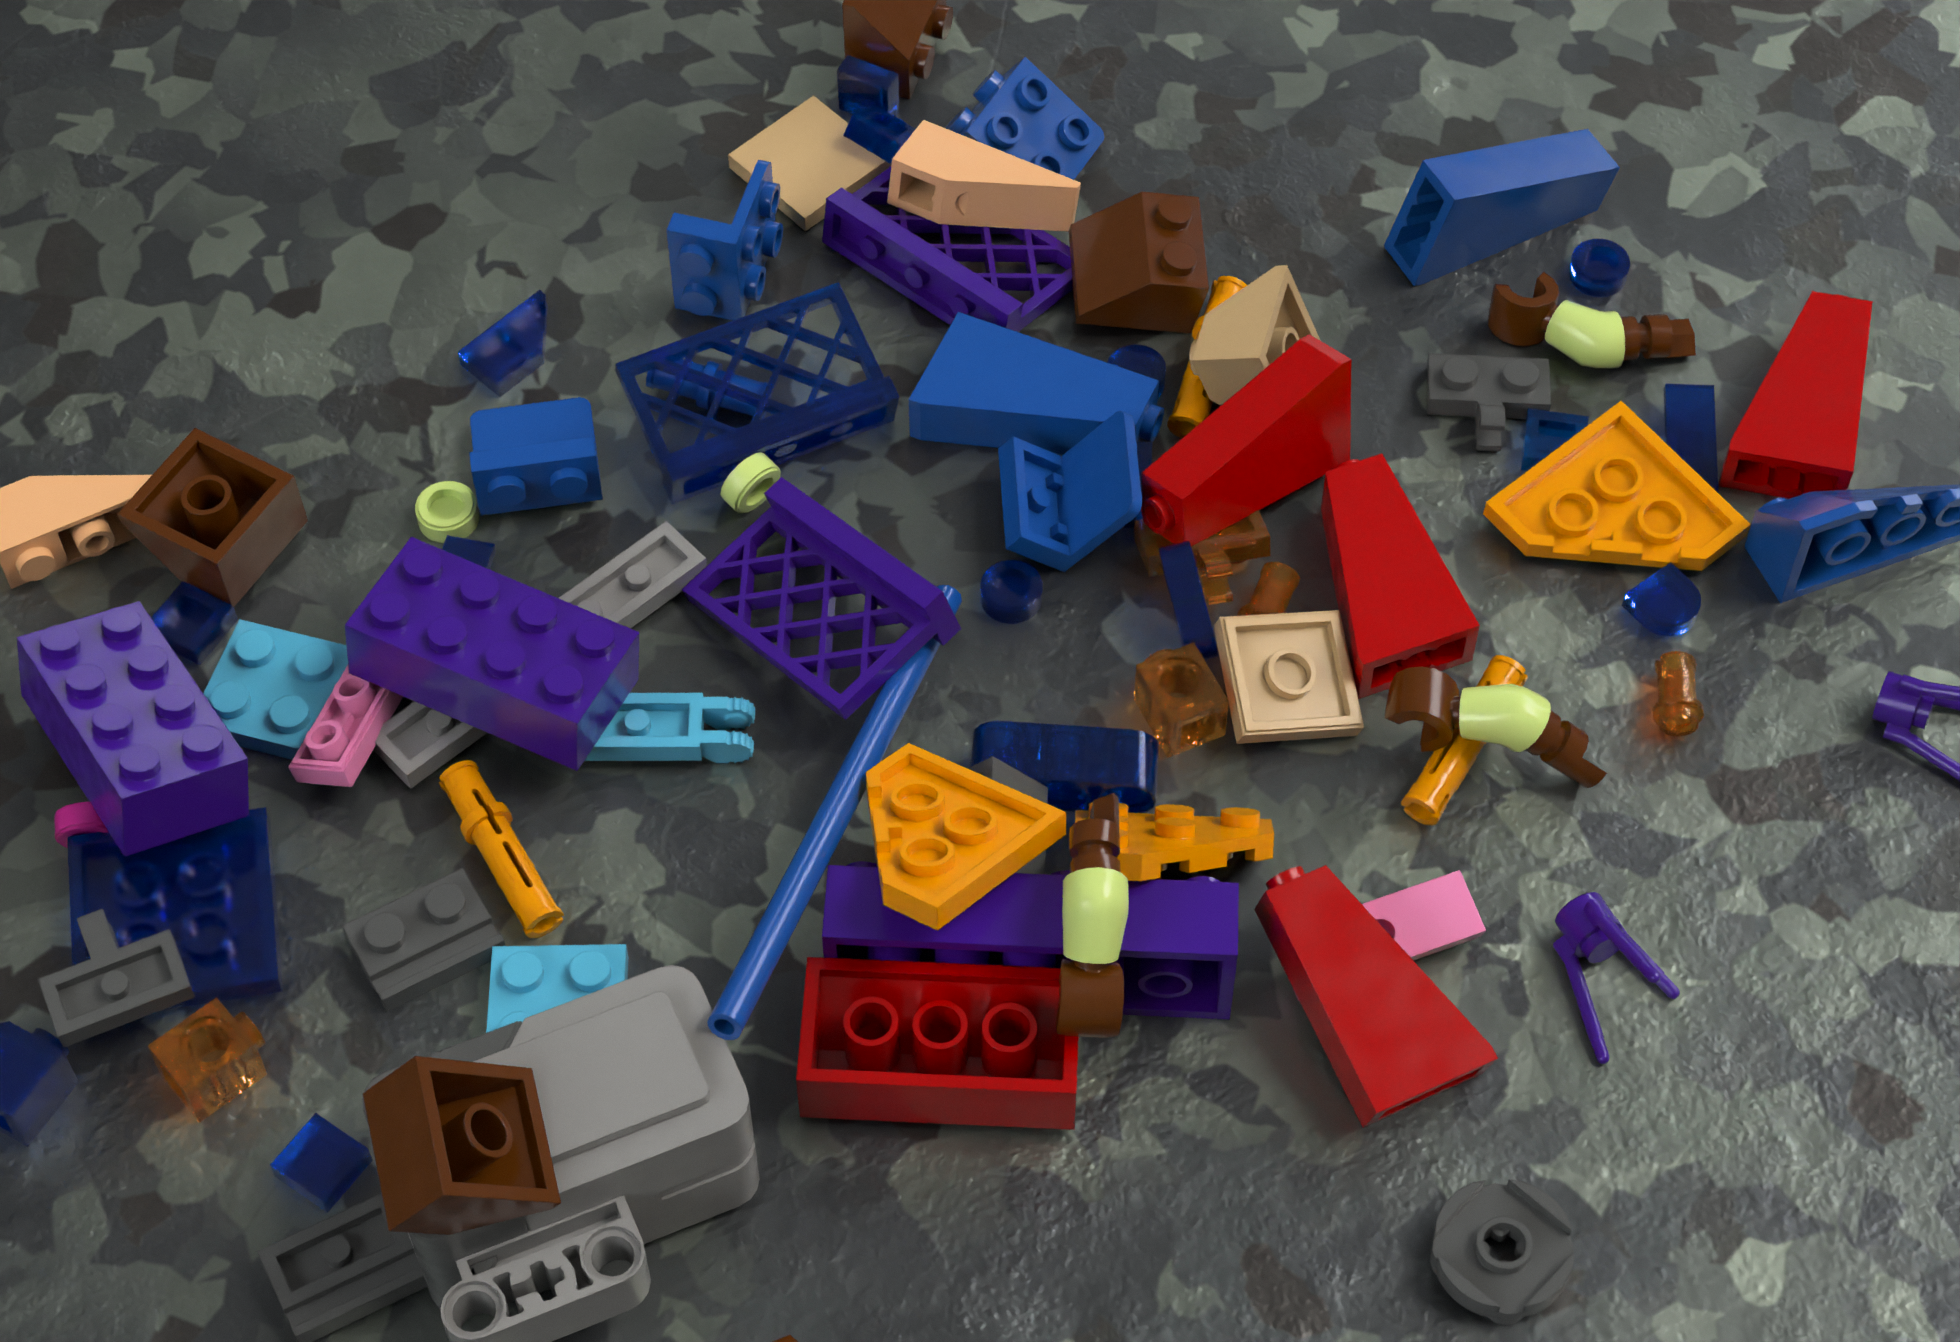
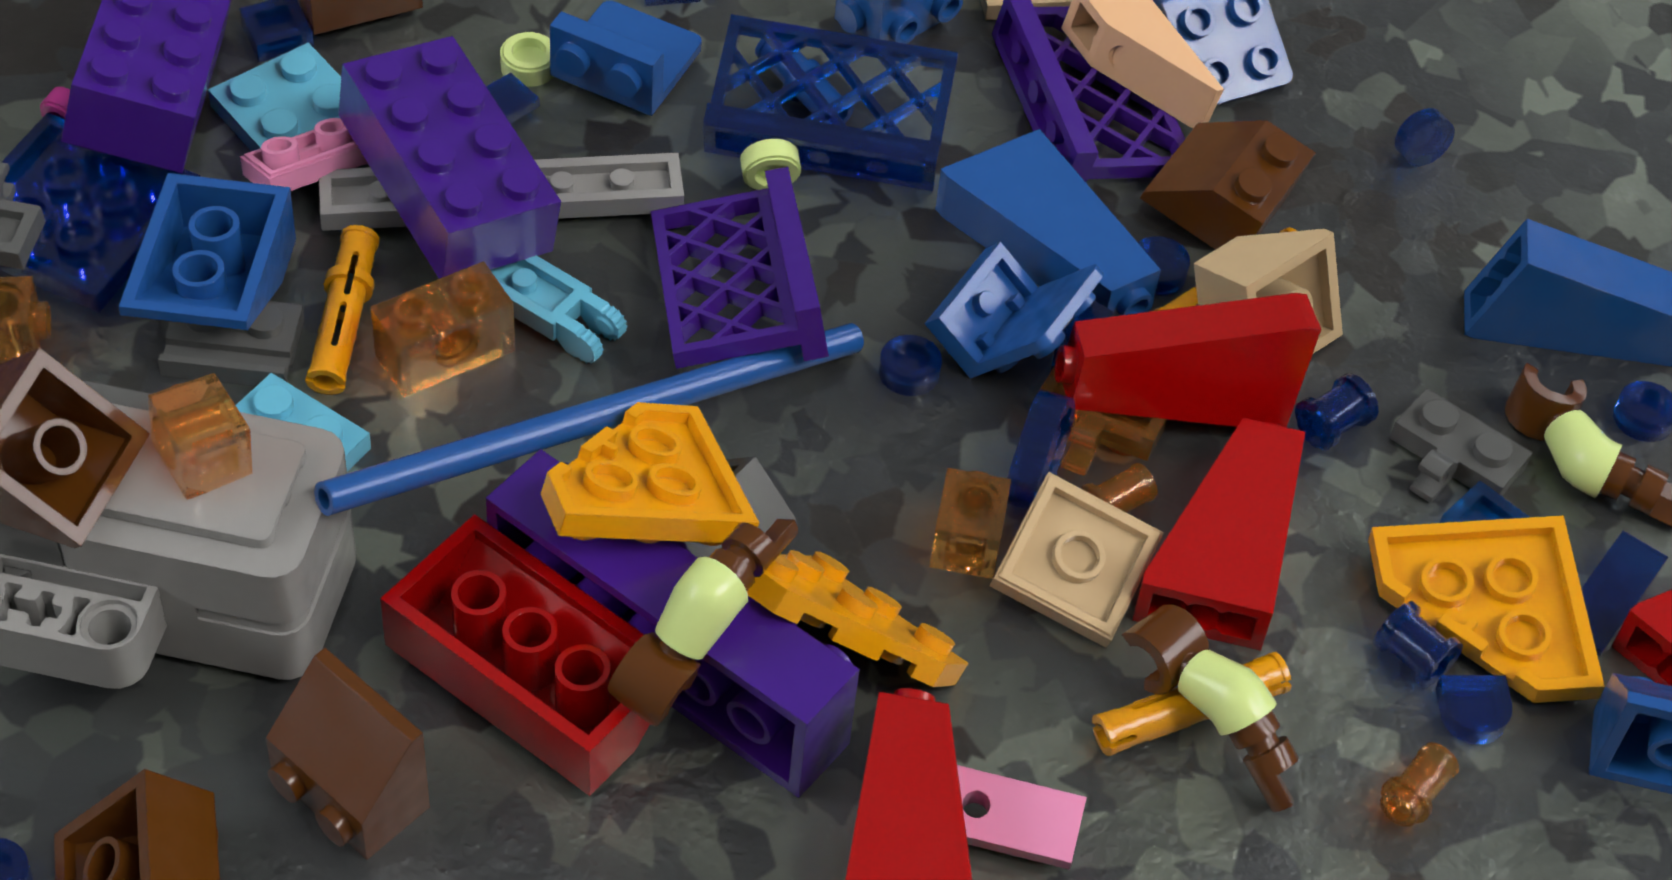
camera: 30 degrees right, 5 degrees down
clear blue beam [970,721,1160,813] -> none
none -> blue slope [118,173,296,330]
none -> clear orange brick [148,373,253,500]
none -> reddish brown slope [266,648,430,860]
none -> clear orange brick [370,261,515,398]
none -> clear blue bush [1294,373,1379,450]
none -> clear blue bush [1373,601,1463,689]
none -> clear blue tile [1395,108,1455,167]

